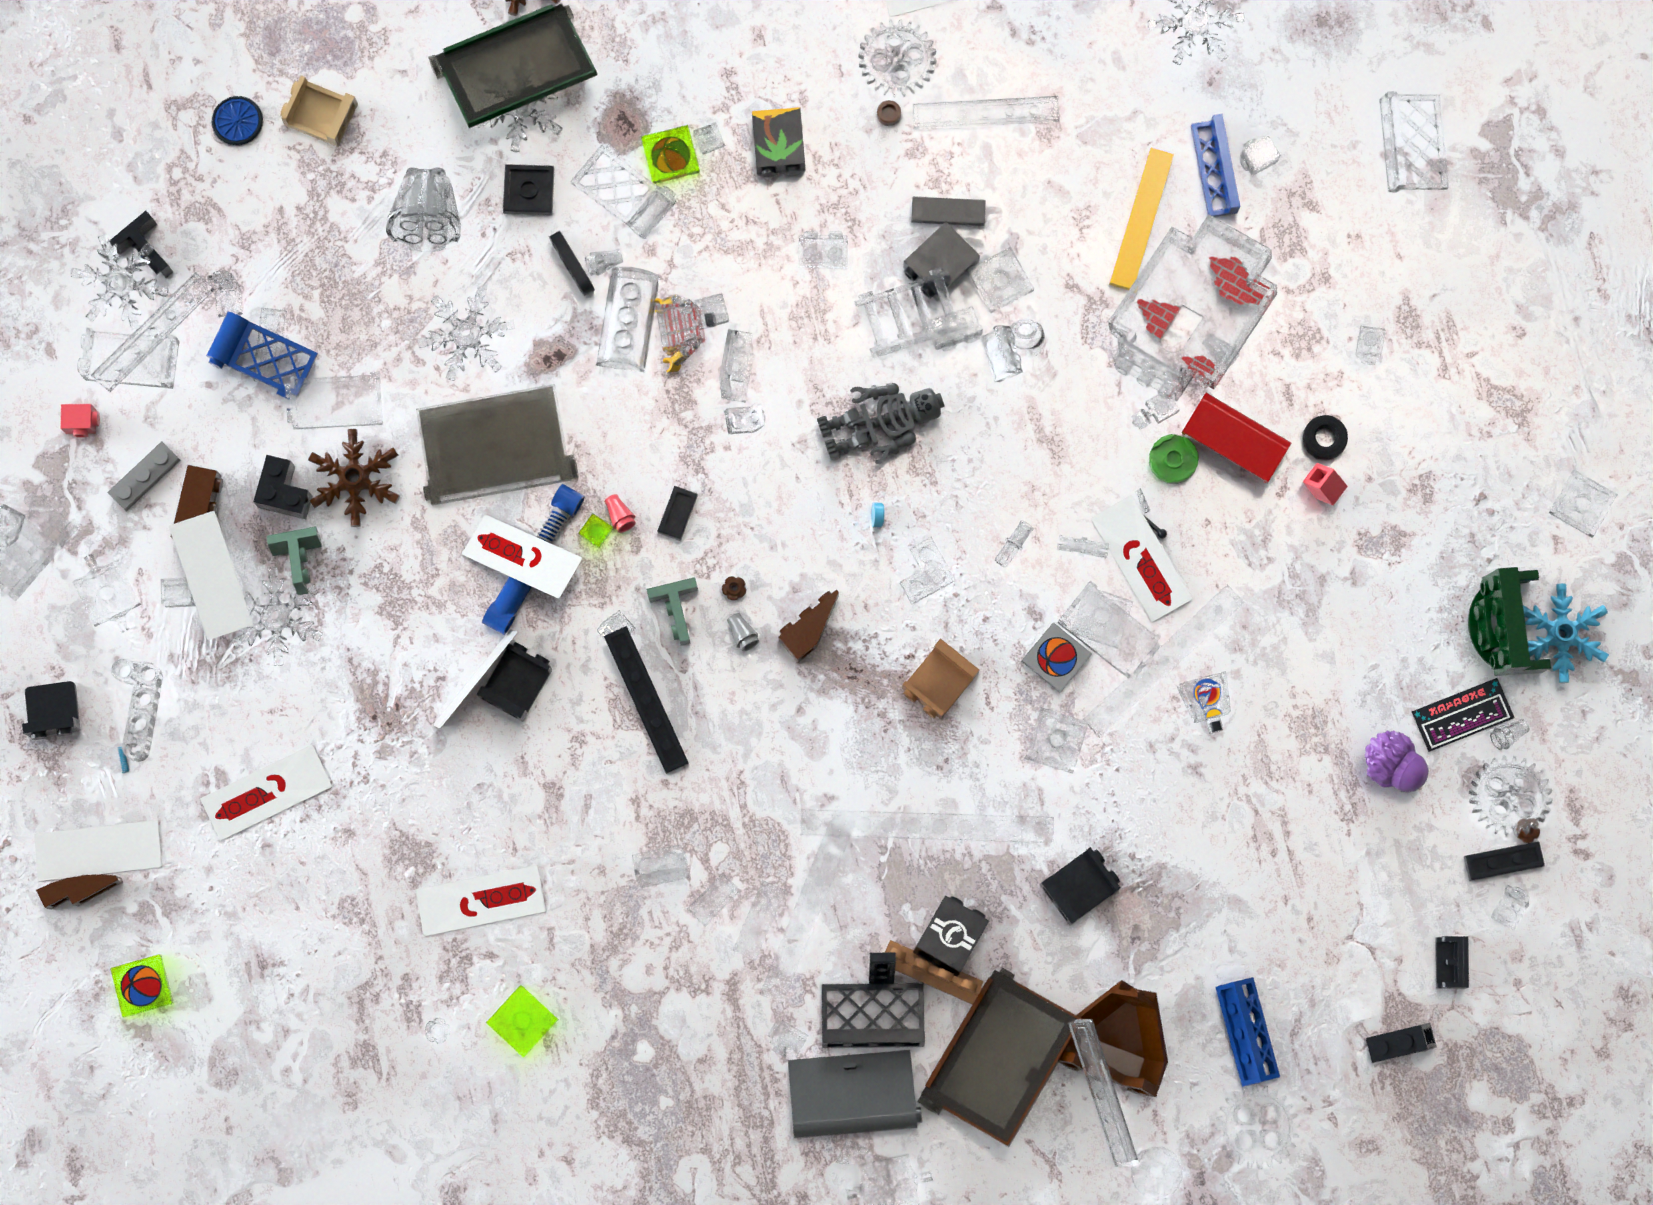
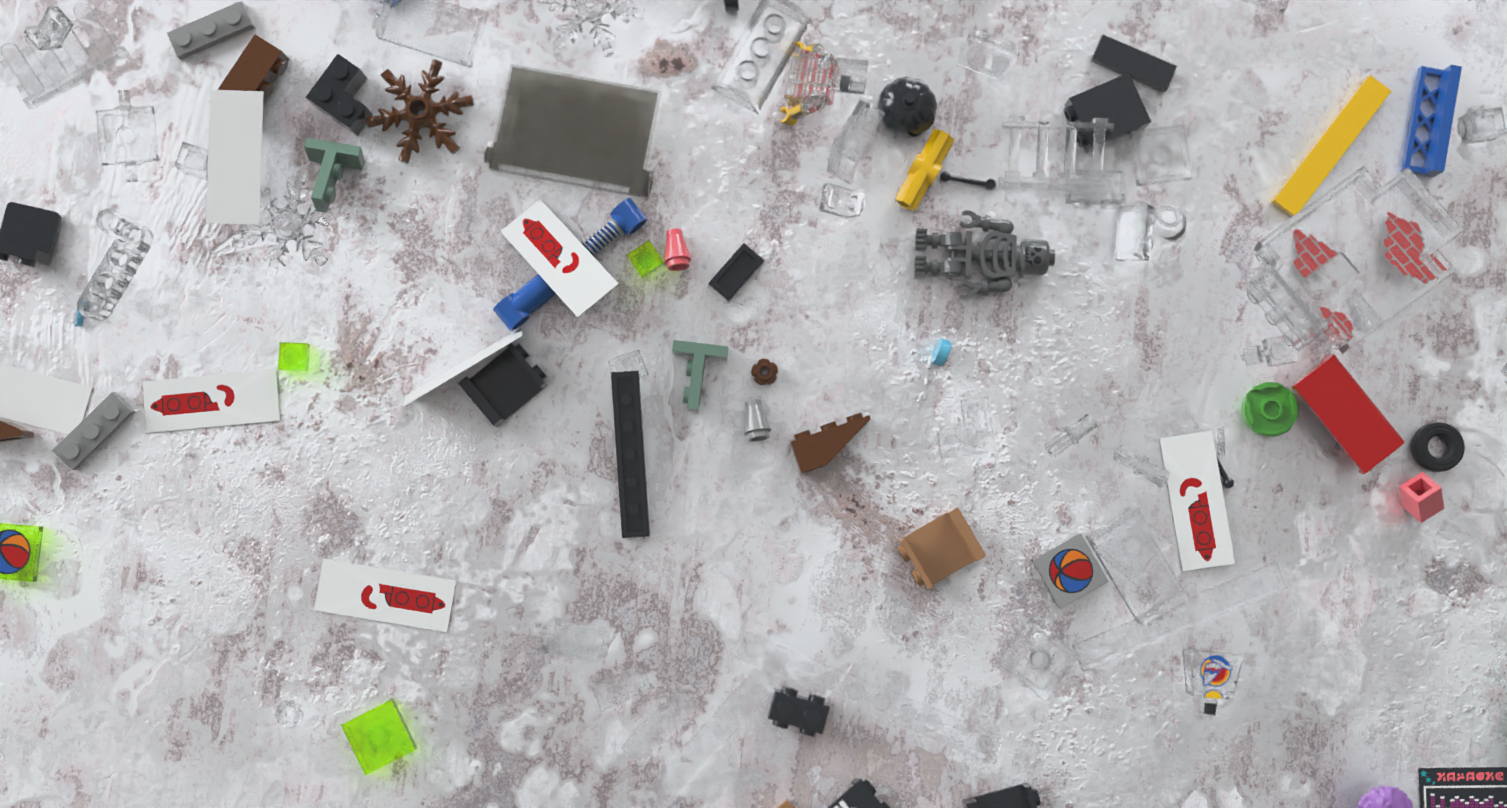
camera: 20 degrees right, 5 degrees up
none -> light grey plate [52,392,135,470]
none -> clear neon green plate [278,342,310,371]
none -> black brick [768,686,830,737]
none -> black piece [876,76,938,138]
none -> yellow piece [895,128,955,212]
none -> black hinge [940,171,996,190]

